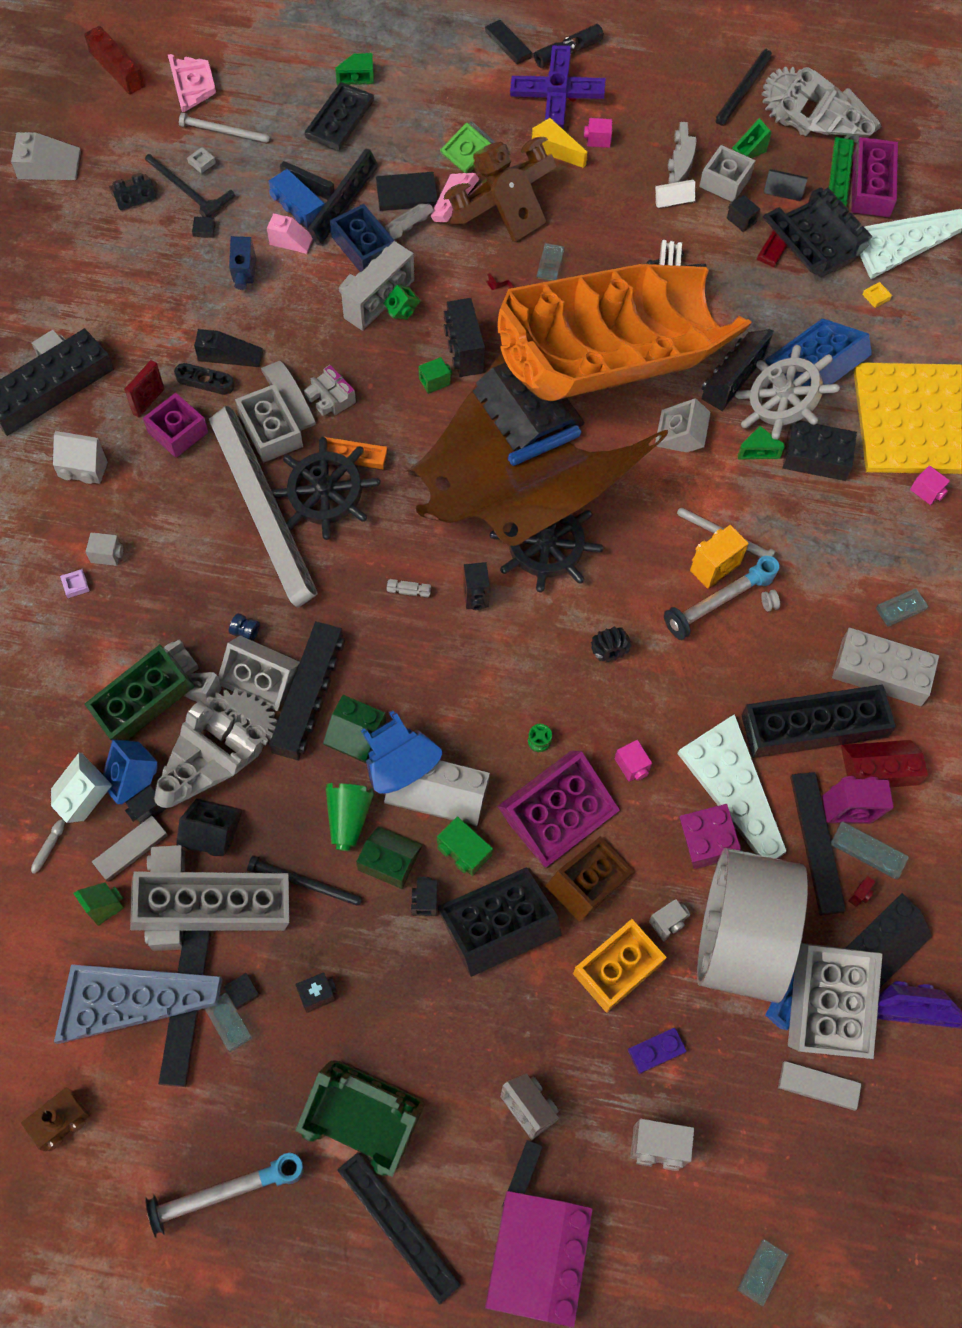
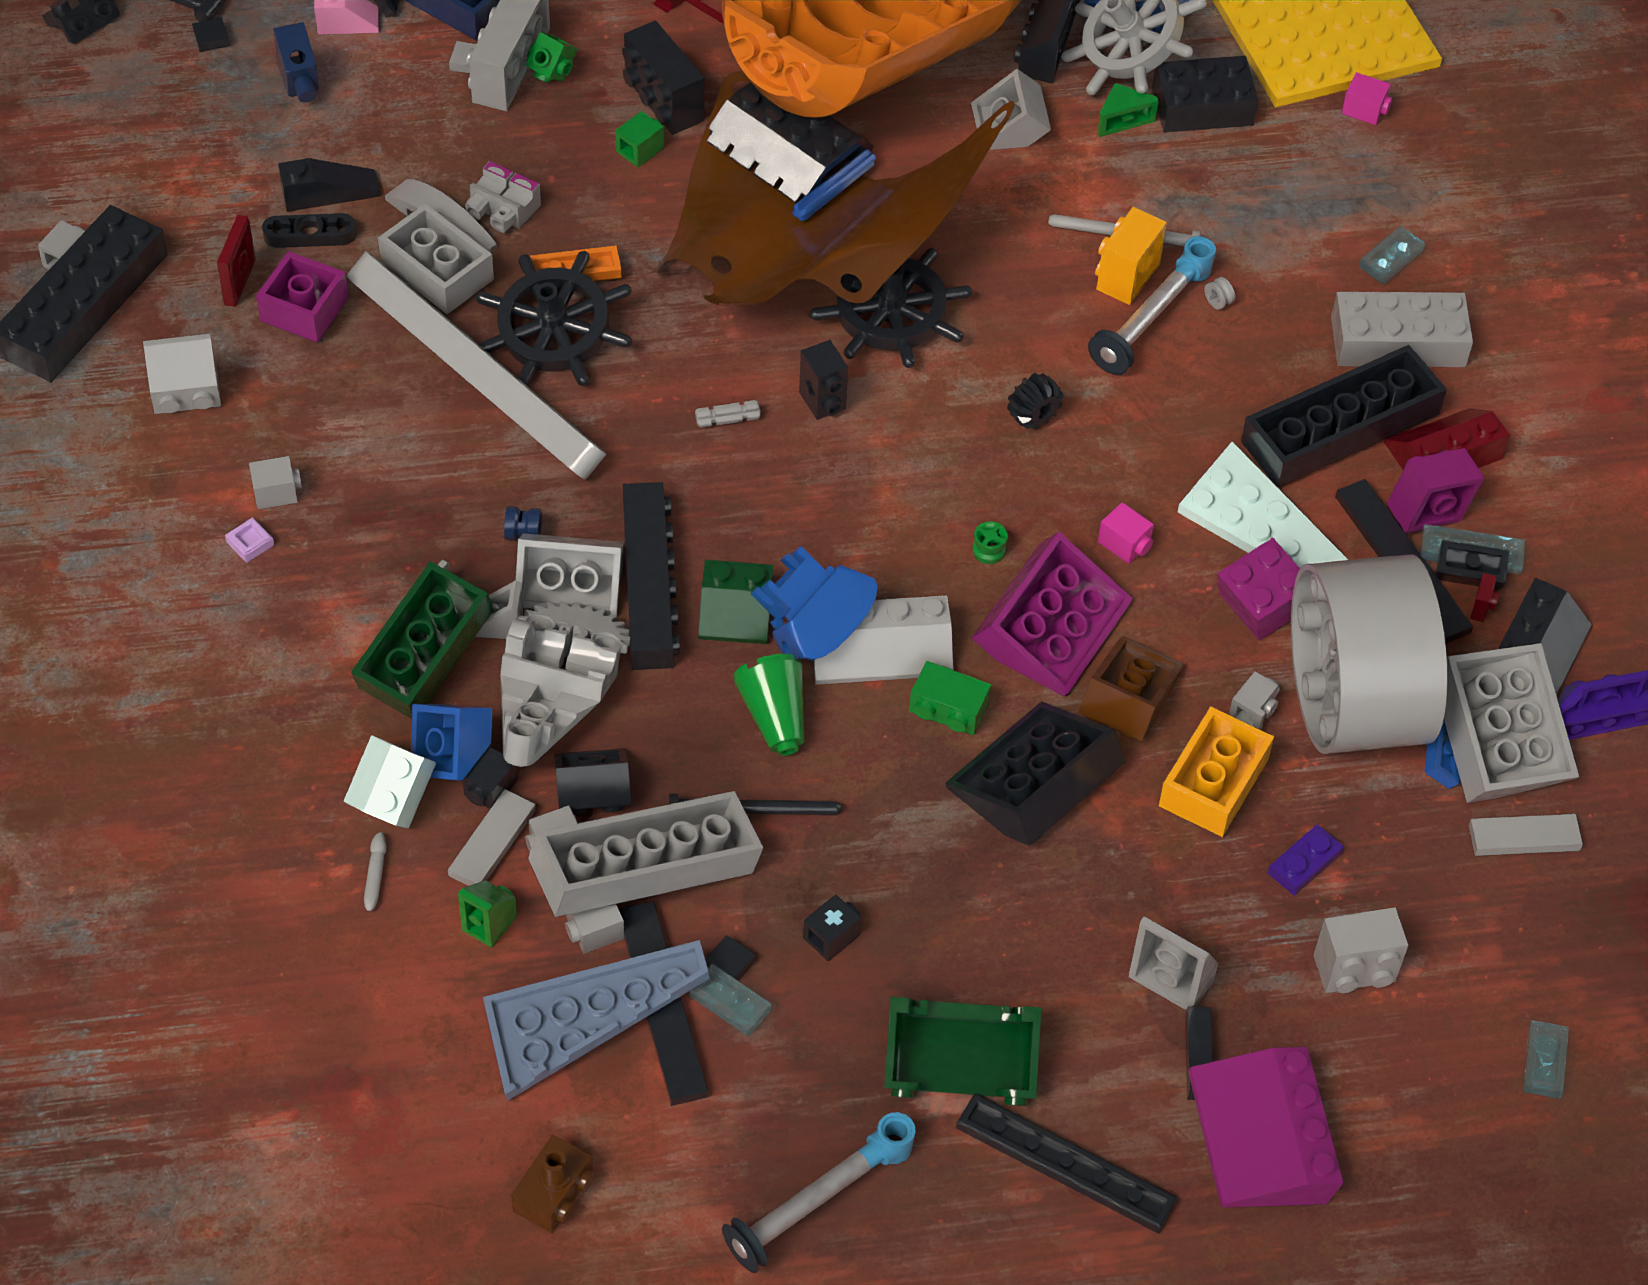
camera: 20 degrees left, 10 degrees down
dark green slope [356,826,422,889] -> none
black brick [411,877,437,916] -> none
none -> black slope [1435,540,1509,590]

